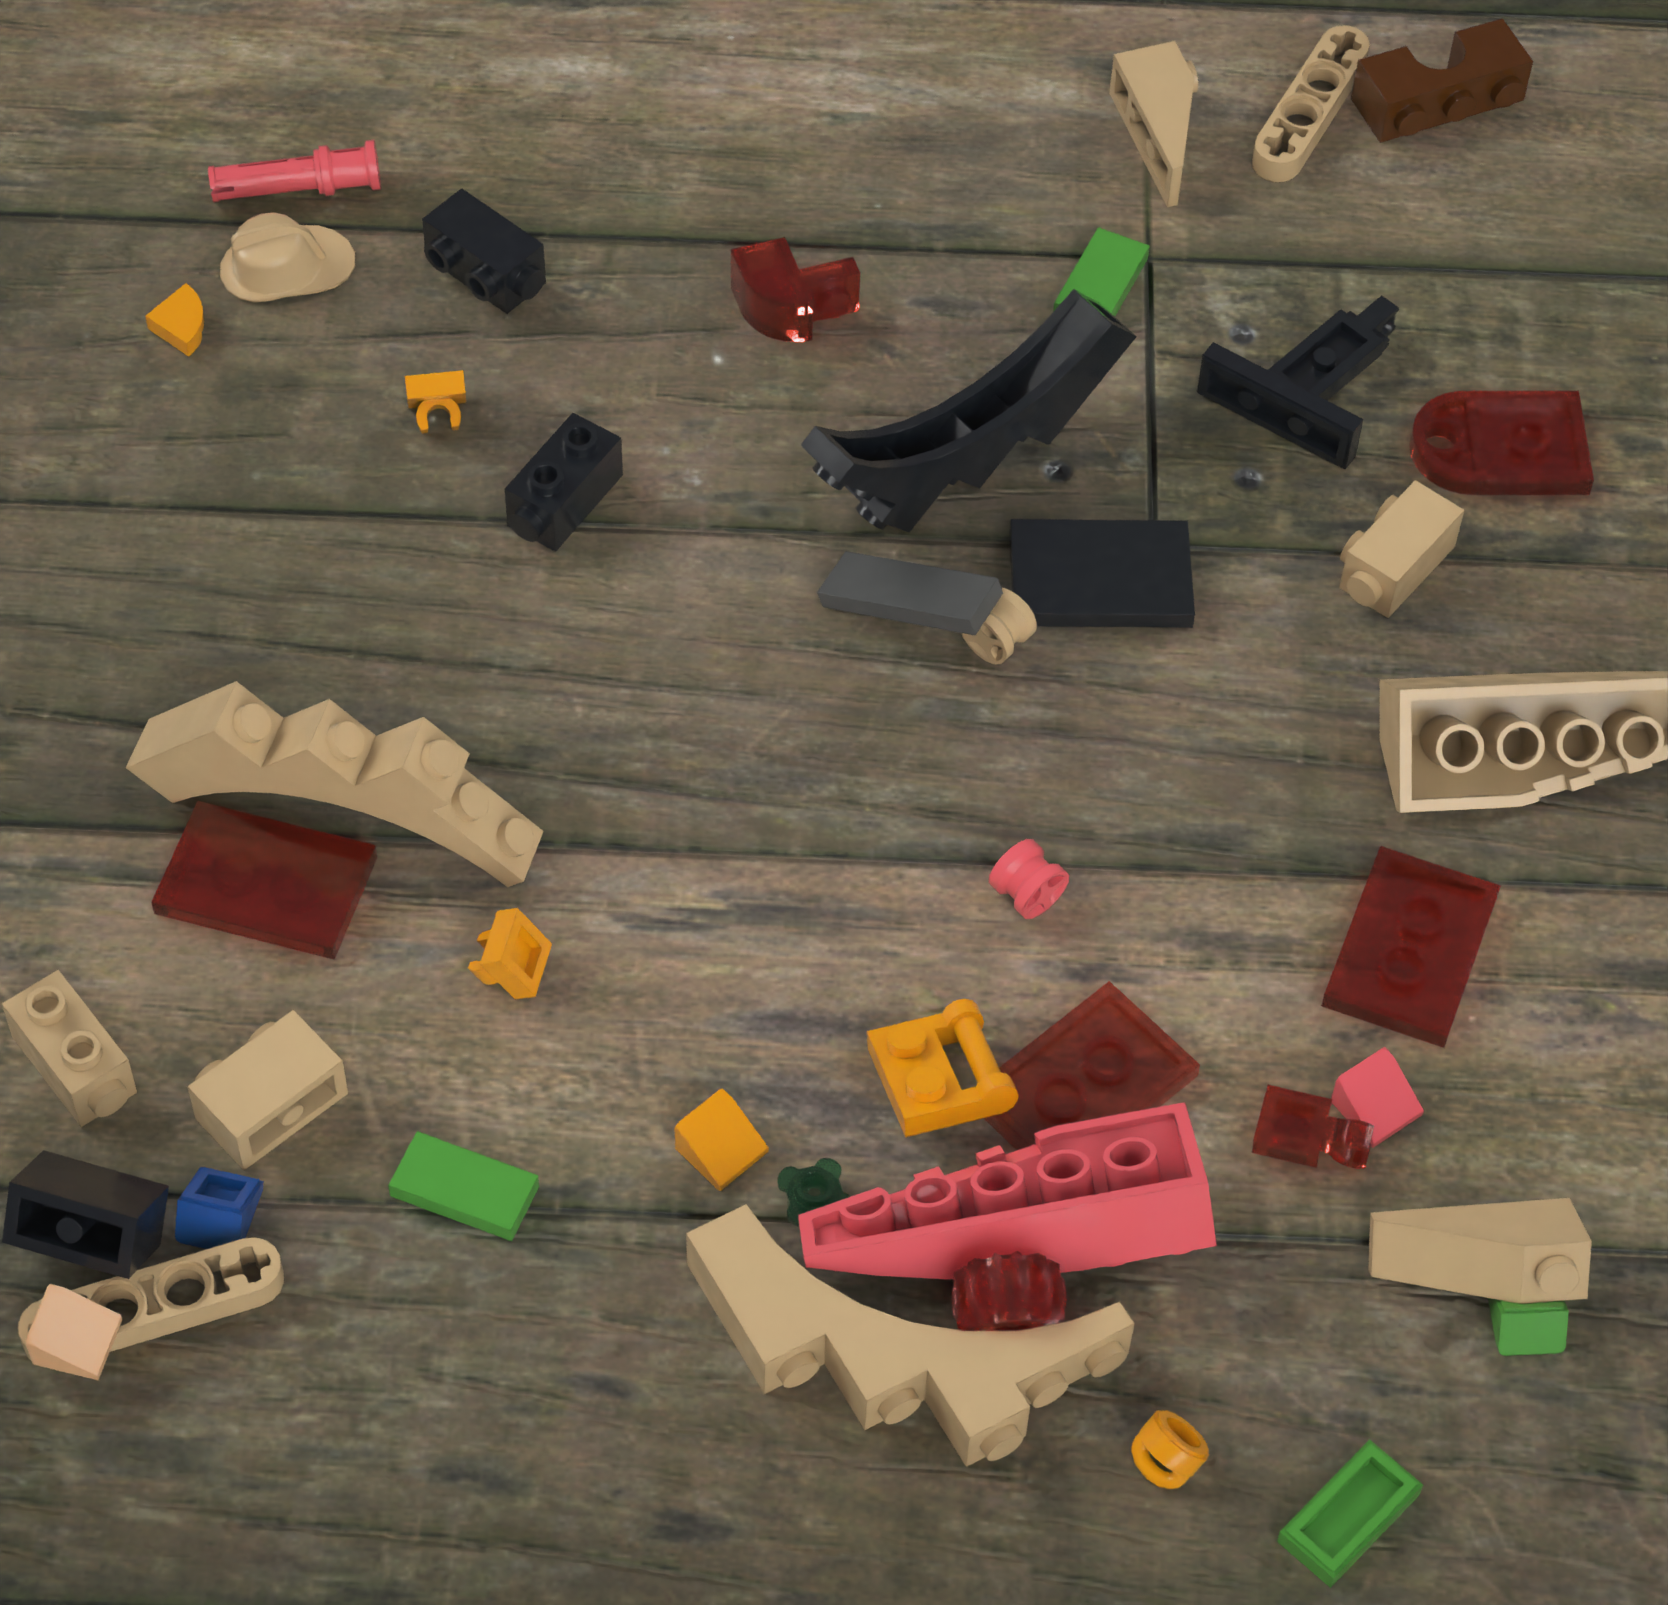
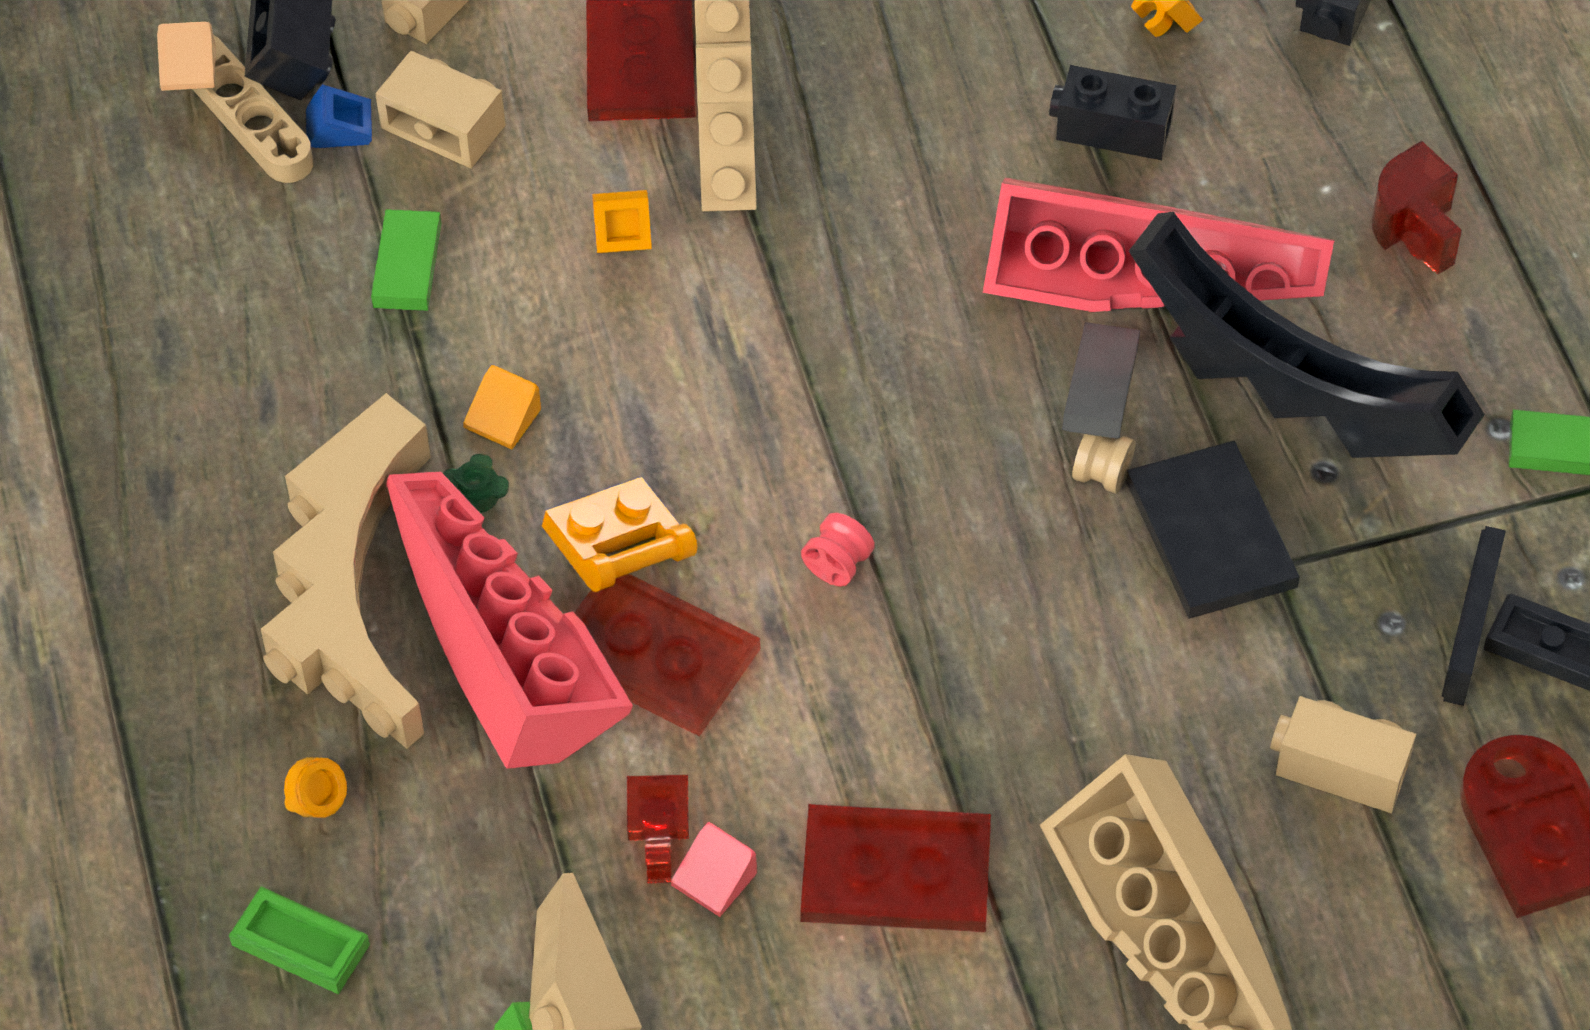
camera: 75 degrees right, 0 degrees up
clear red gear [951,1251,1067,1331] -> none
none -> coral wedge [983,178,1334,312]

